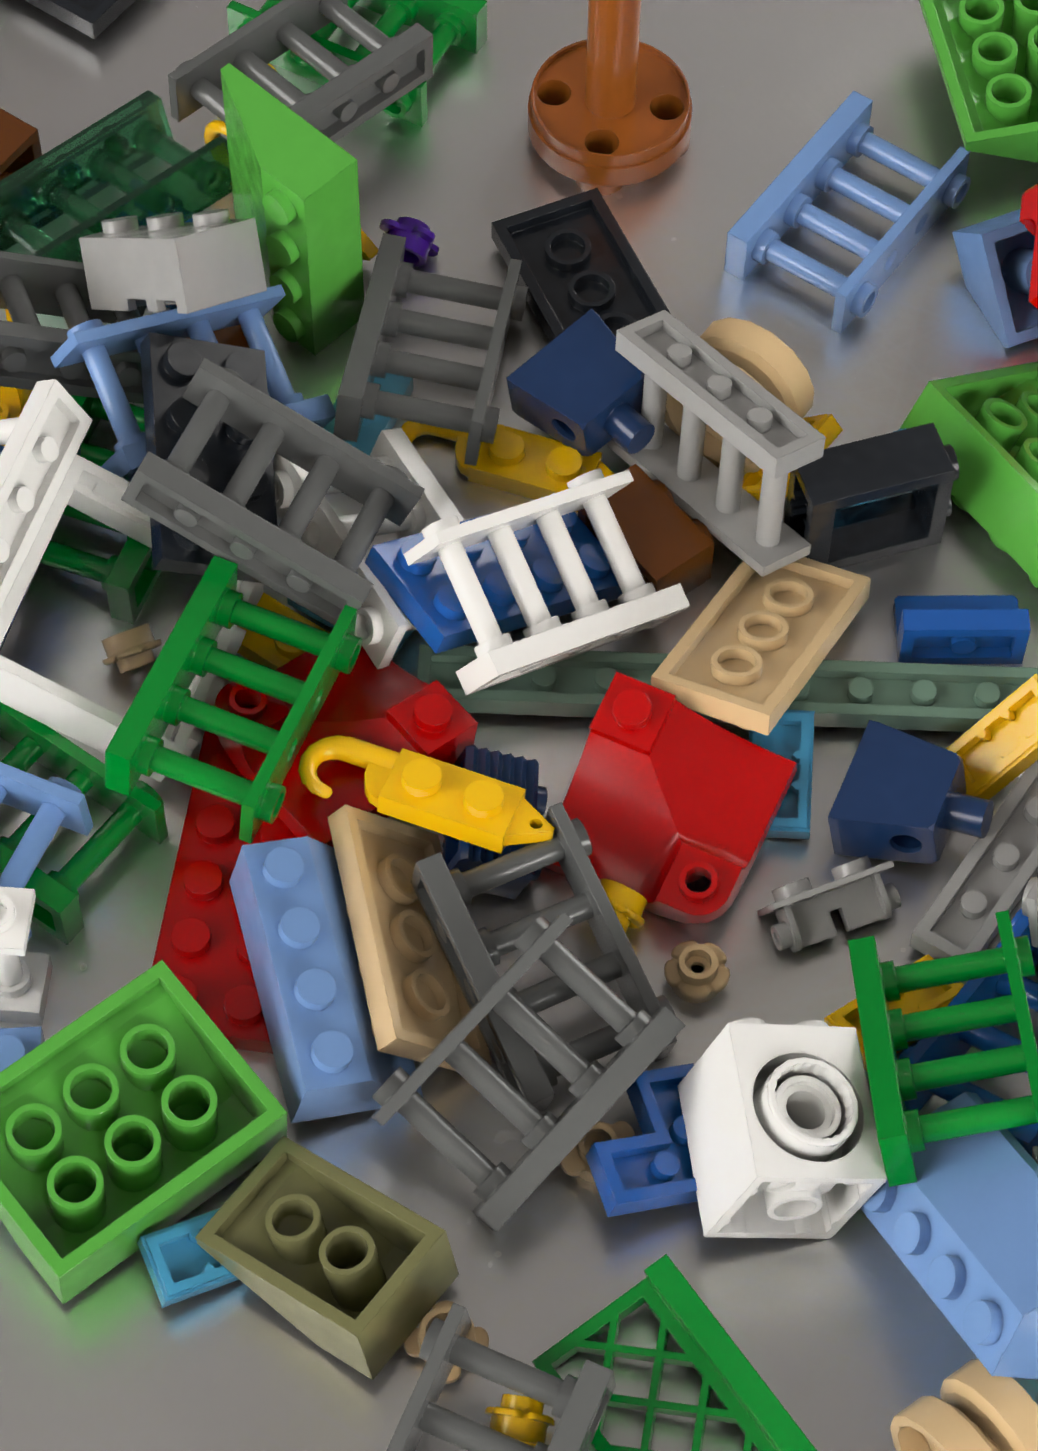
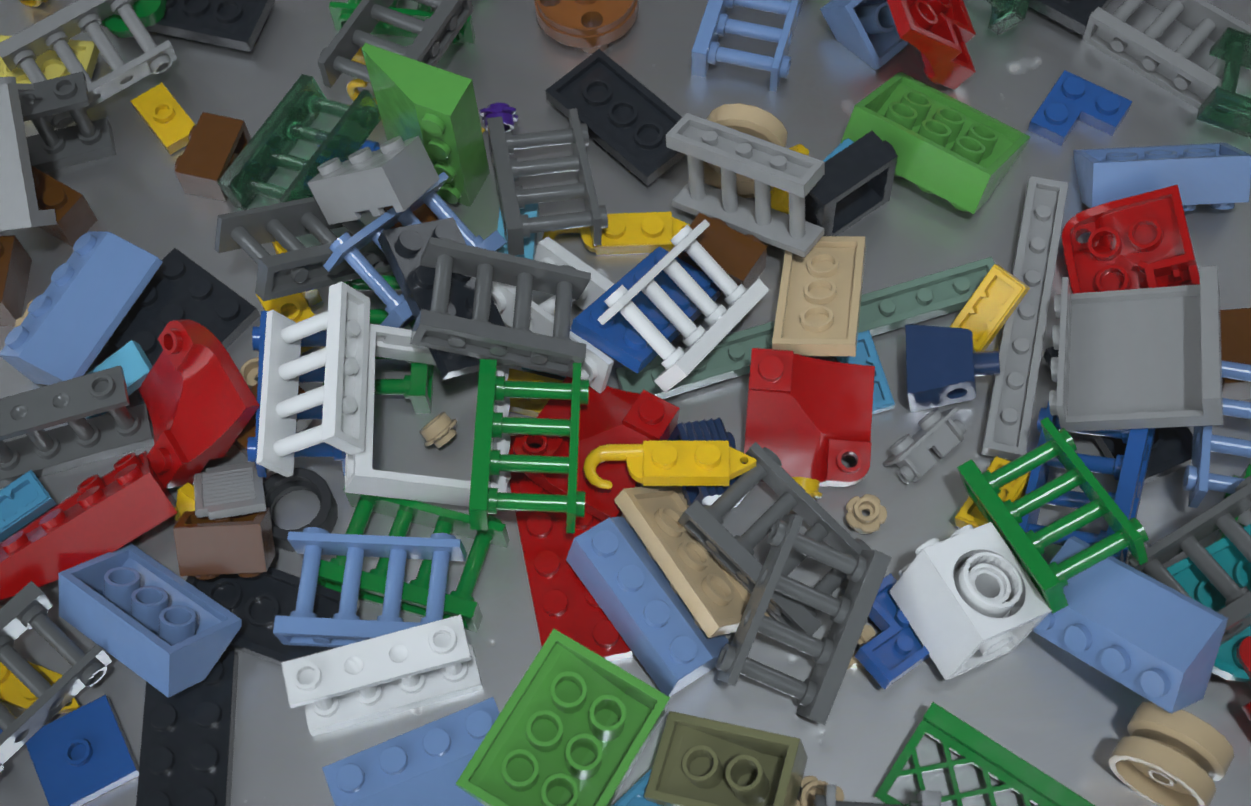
camera: 15 degrees left, 5 degrees up
dark blue torso [506,308,655,456] -> none
blue panel [893,595,1031,664] -> none

